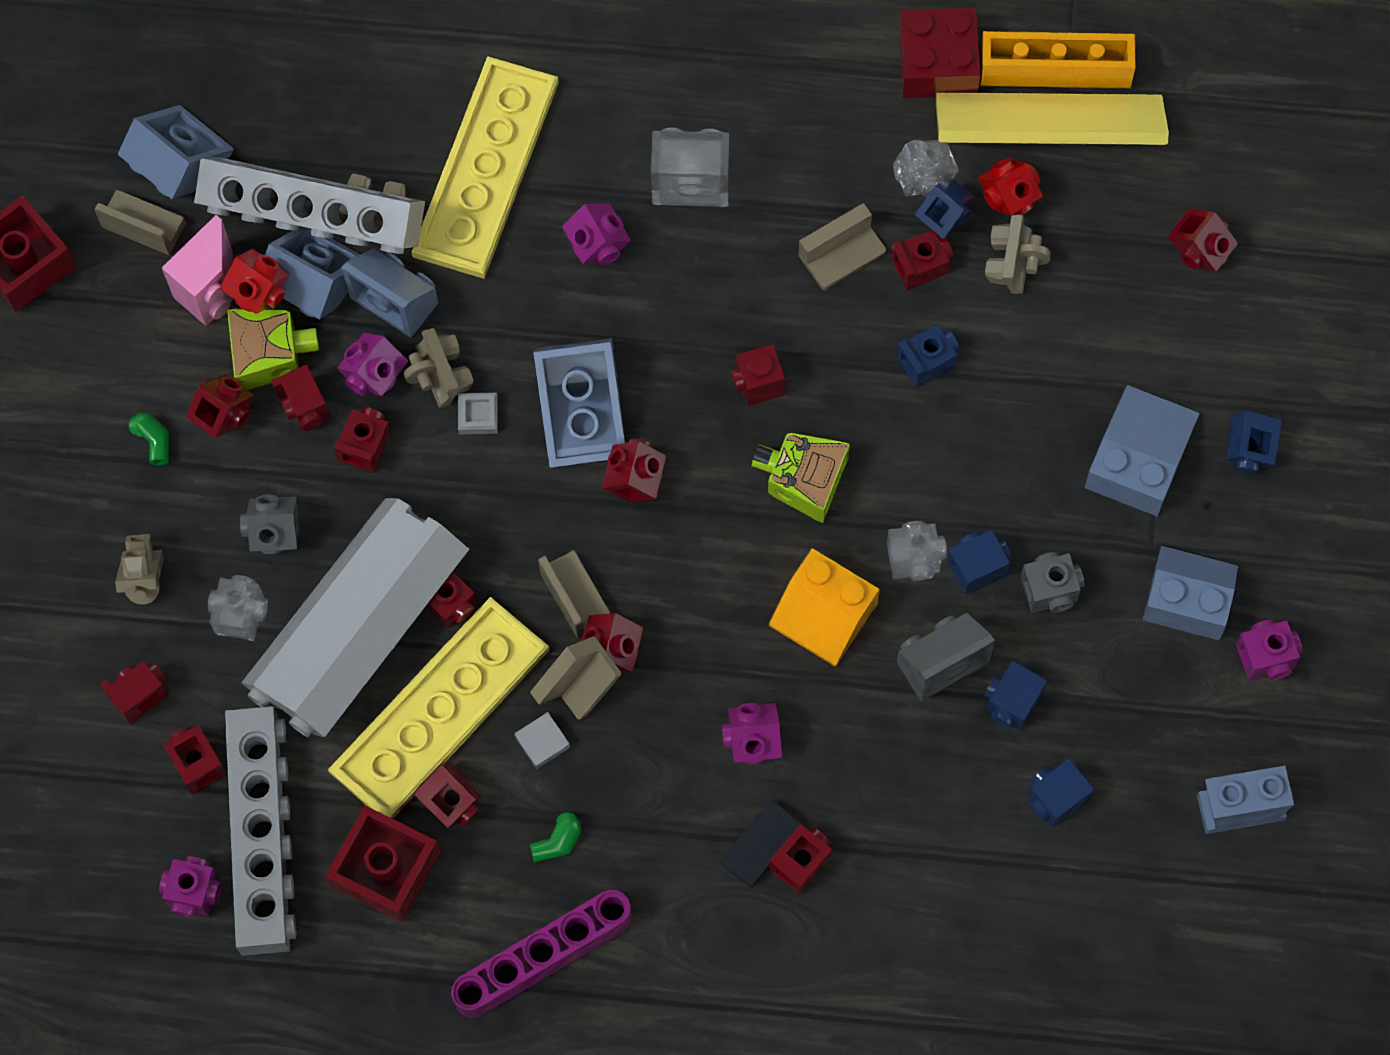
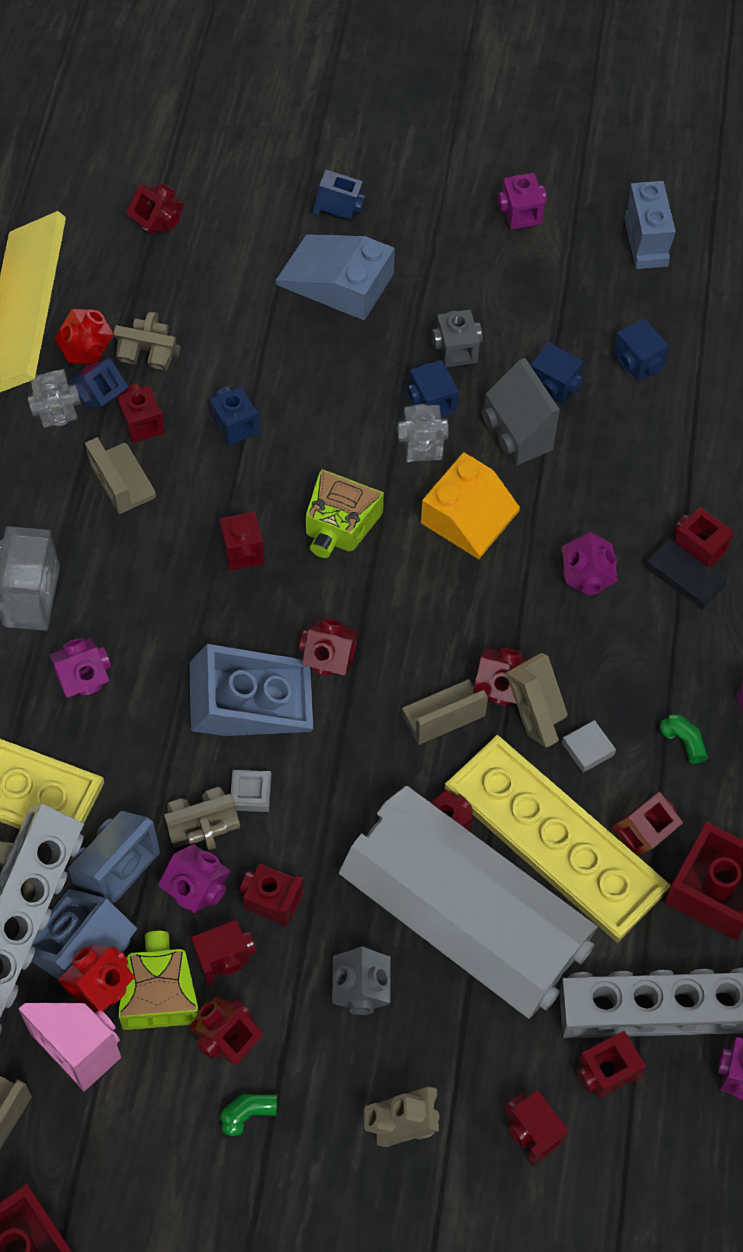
camera: 90 degrees left, 10 degrees down
clear brick [208,575,268,641] -> none
sand blue slope [1142,546,1238,640] -> none

